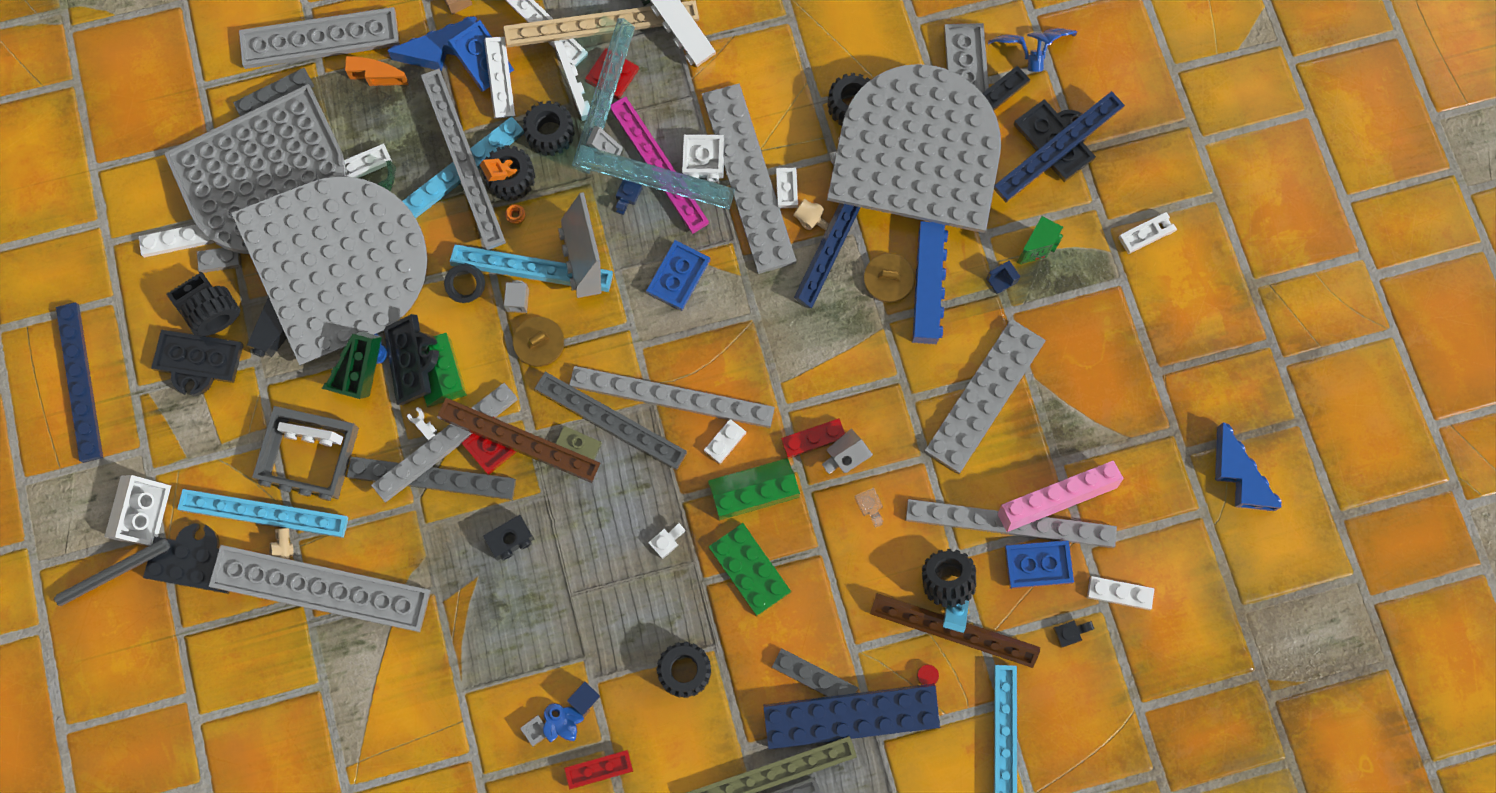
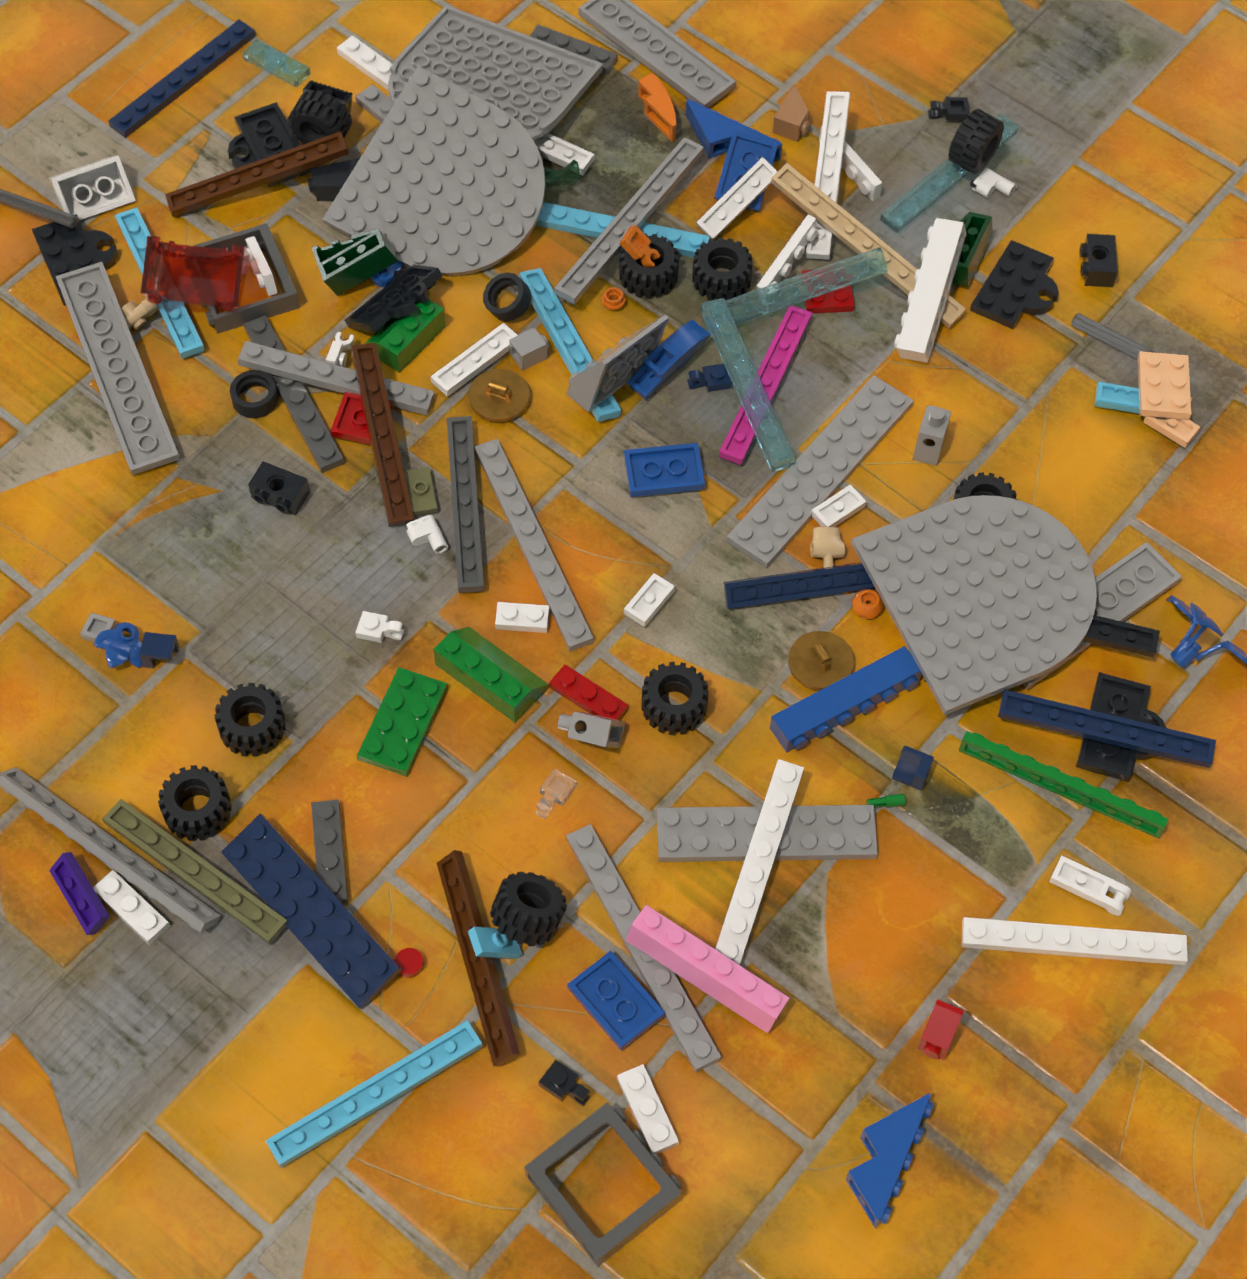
camera: 55 degrees right, 15 degrees down
red plate [564,750,634,790] -> none
light grey plate [586,126,623,165] -> none
white plate [682,135,724,182] -> none
green slope [1017,216,1064,264] -> none
none -> clear red windscreen [141,236,250,311]
none -> black tyre [158,765,232,841]
none -> reddish brown plate [165,131,349,217]
none -> black tyre [229,370,278,418]
none -> clear light blue plate [242,39,311,87]
none -> white piece [406,515,448,554]
none -> white plate [431,323,517,397]
none -> dark grey piece [524,1102,682,1267]
none -> white plate [624,573,675,627]
none -> blue slope [627,320,711,400]
none -> black tyre [641,662,709,735]
none -> white plate [715,759,804,965]
none -> orange plate [852,589,884,619]
none -> green pin [867,794,905,808]
none -> light grey torso [913,405,951,466]
none -> red slope [918,999,964,1060]
none -> green plate [959,731,1169,839]
none -> white plate [962,917,1188,965]

